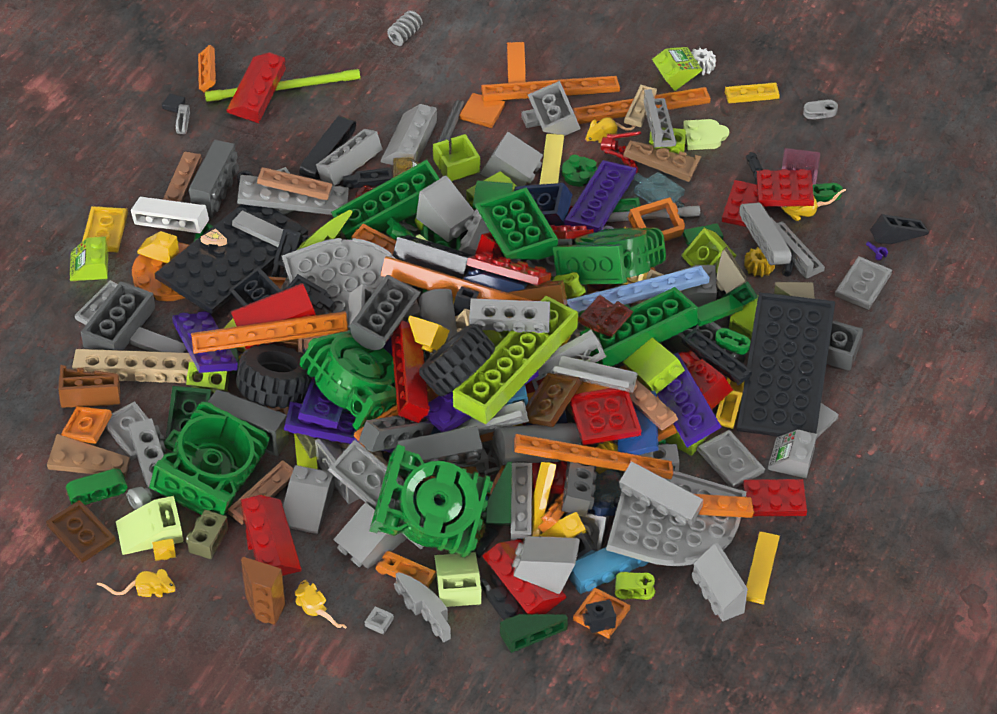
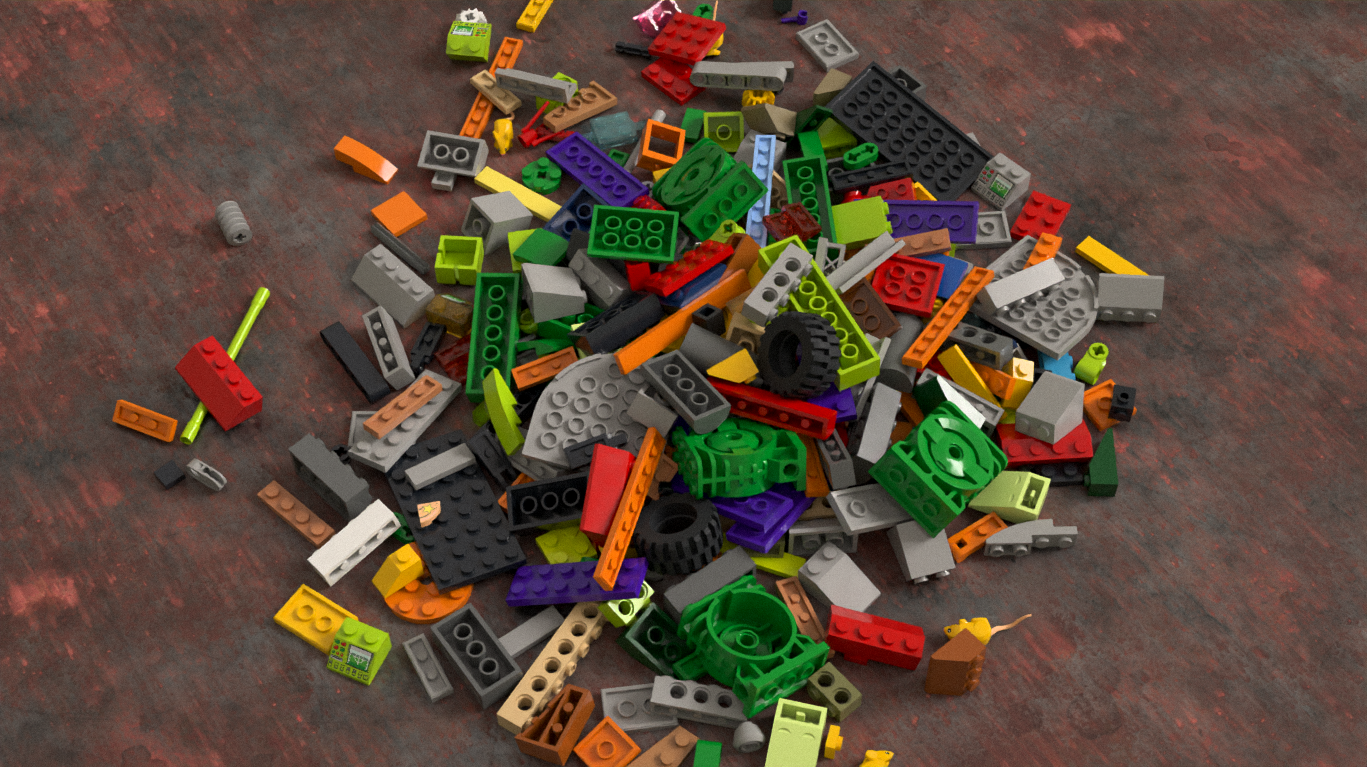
camera: 60 degrees left, 5 degrees up
light grey plate [365,606,394,634] -> none
orange tile [481,76,620,101] -> none
yellowish green plate [683,119,729,150] -> none

